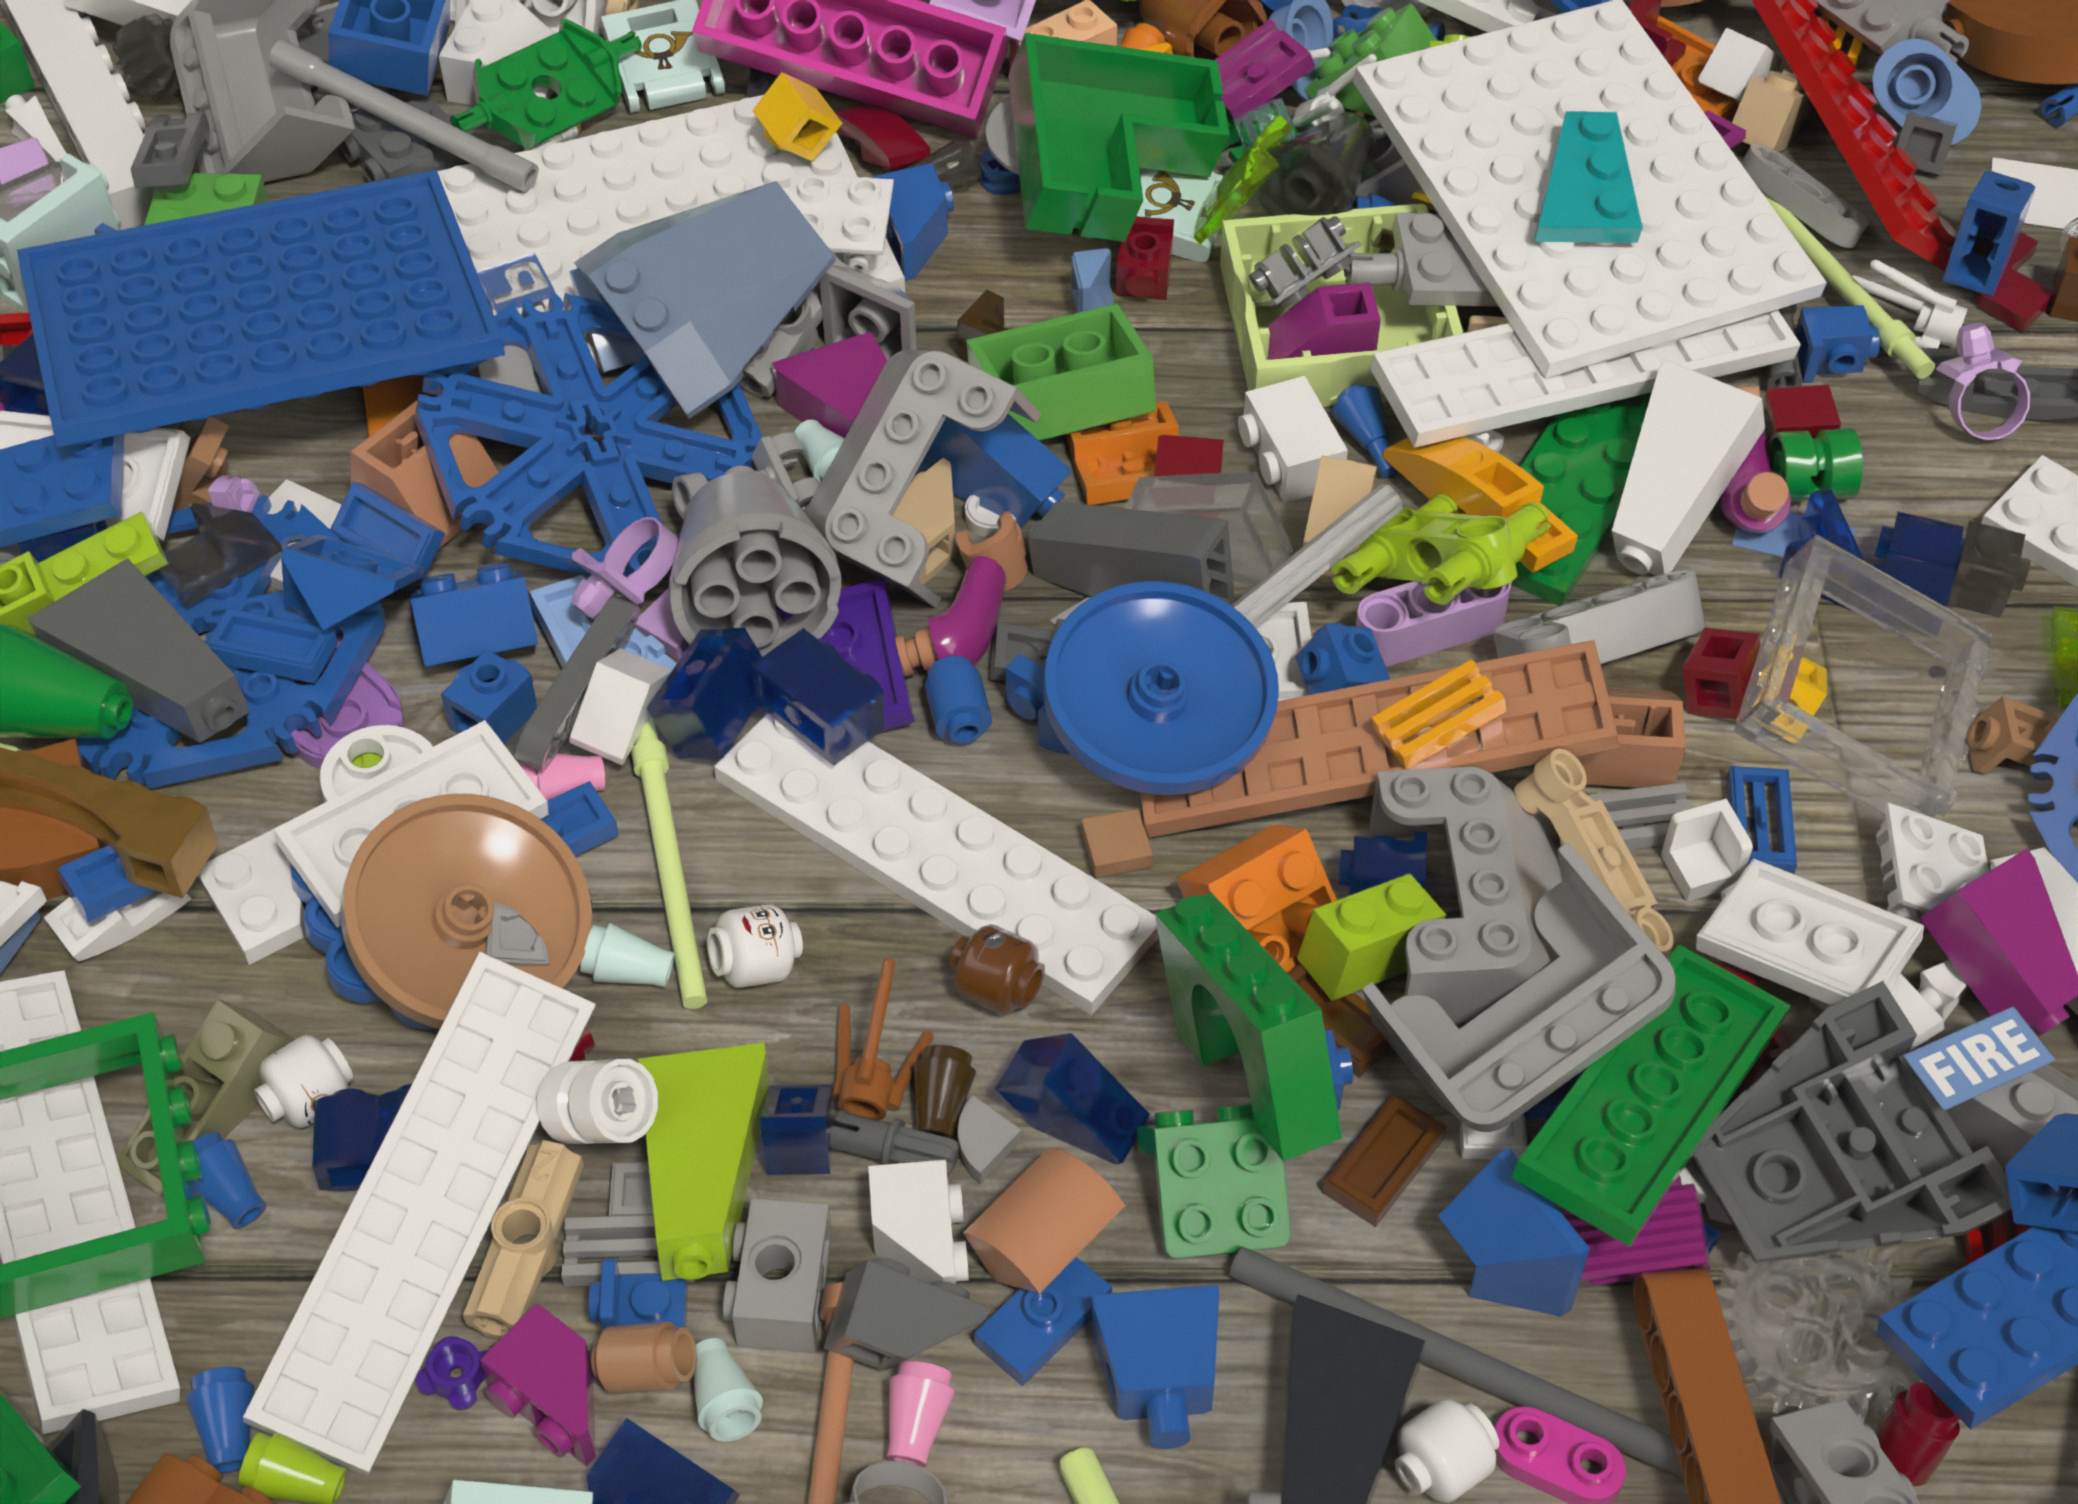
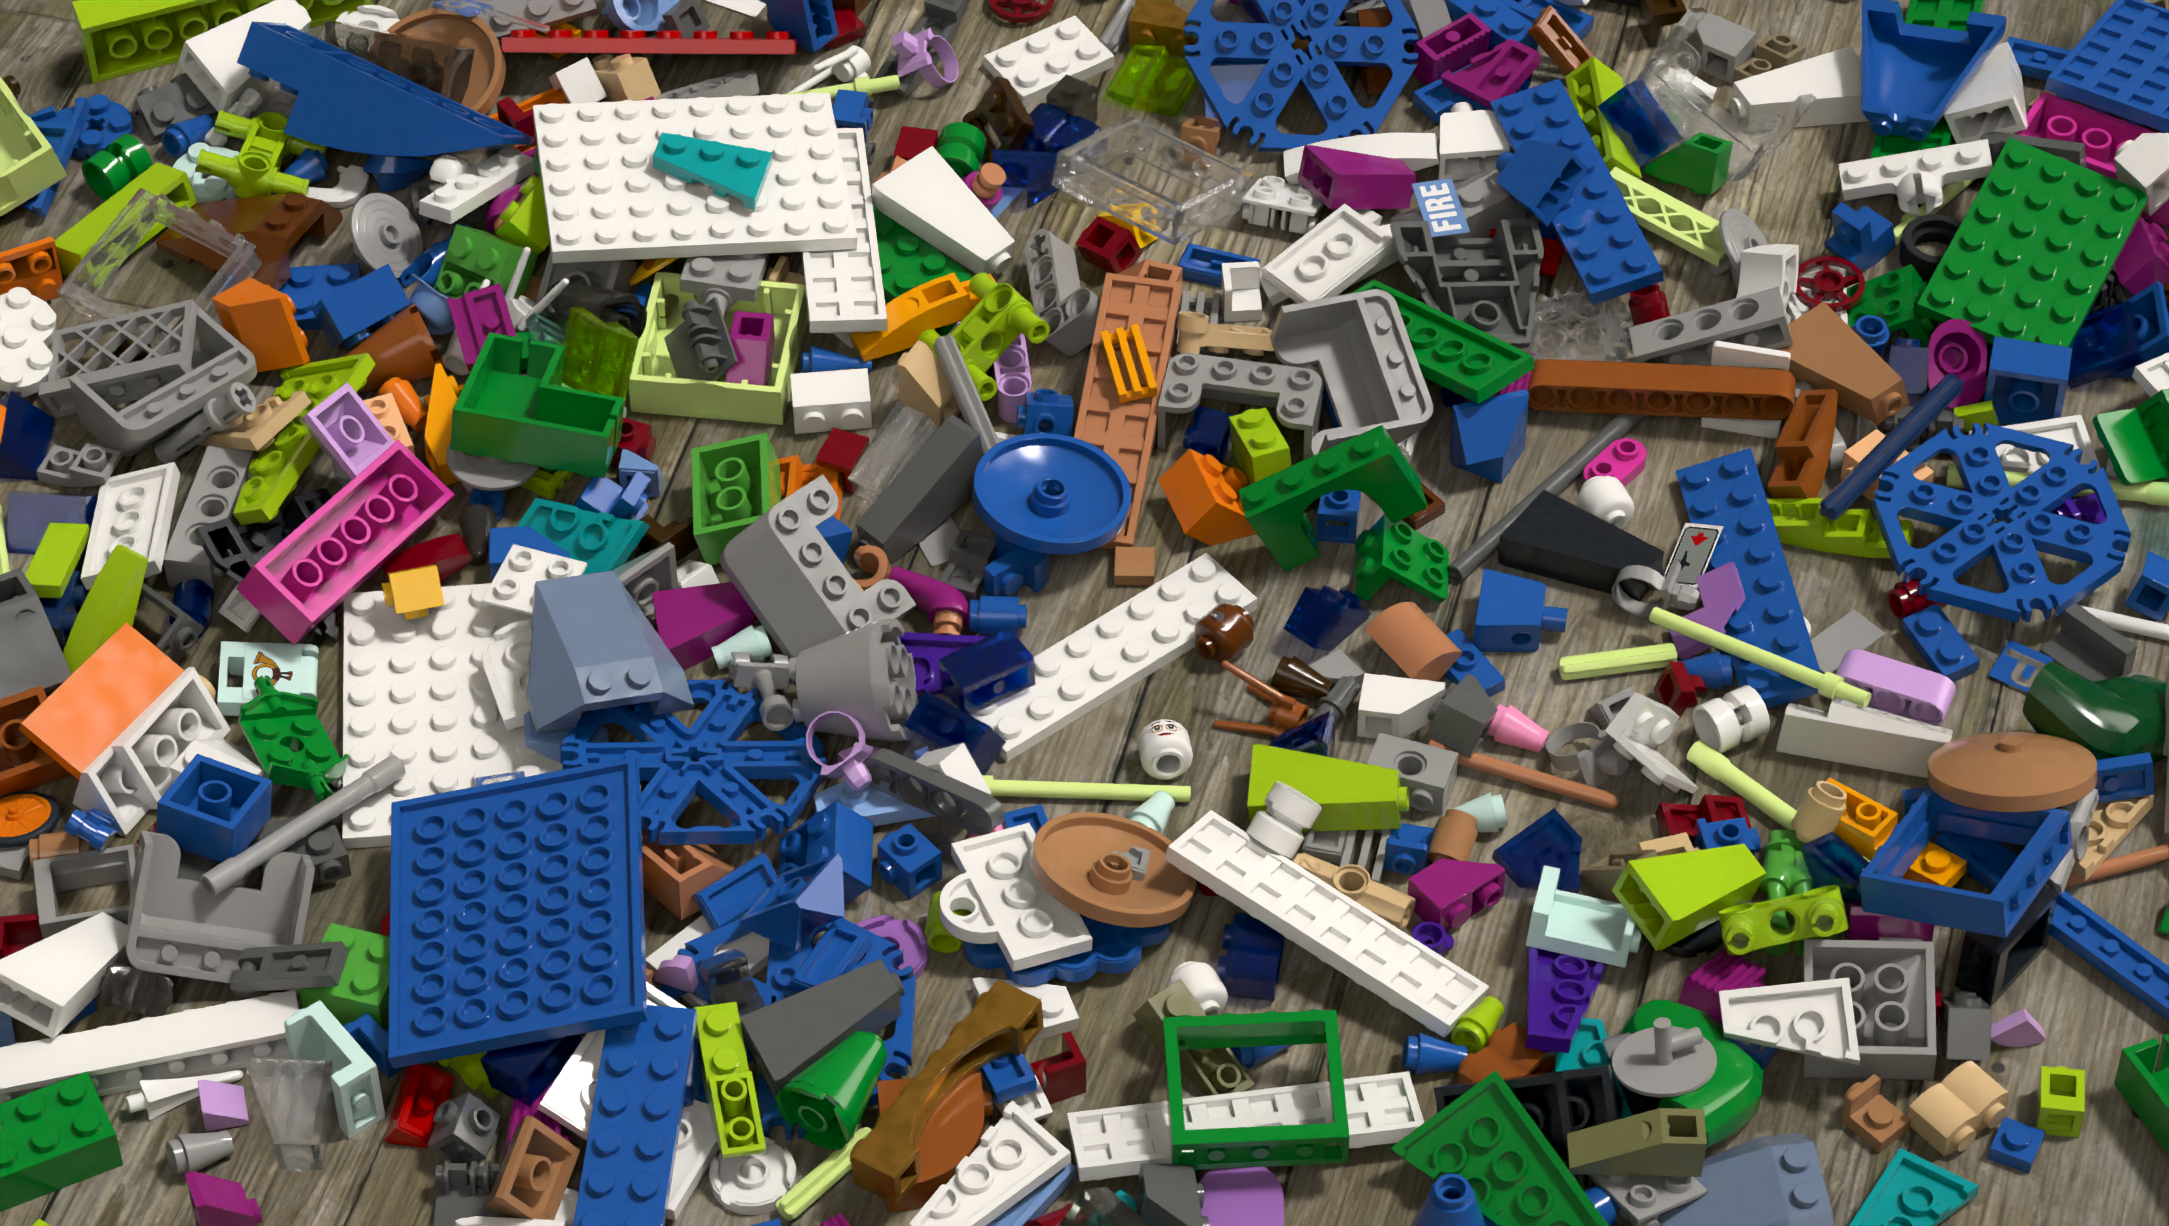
camera: 75 degrees left, 5 degrees down
none -> teal wing [516,498,650,575]
none -> brick [573,470,651,520]
none -> dark brown plate [962,76,1035,170]
none -> dark red panel [1030,1031,1086,1105]

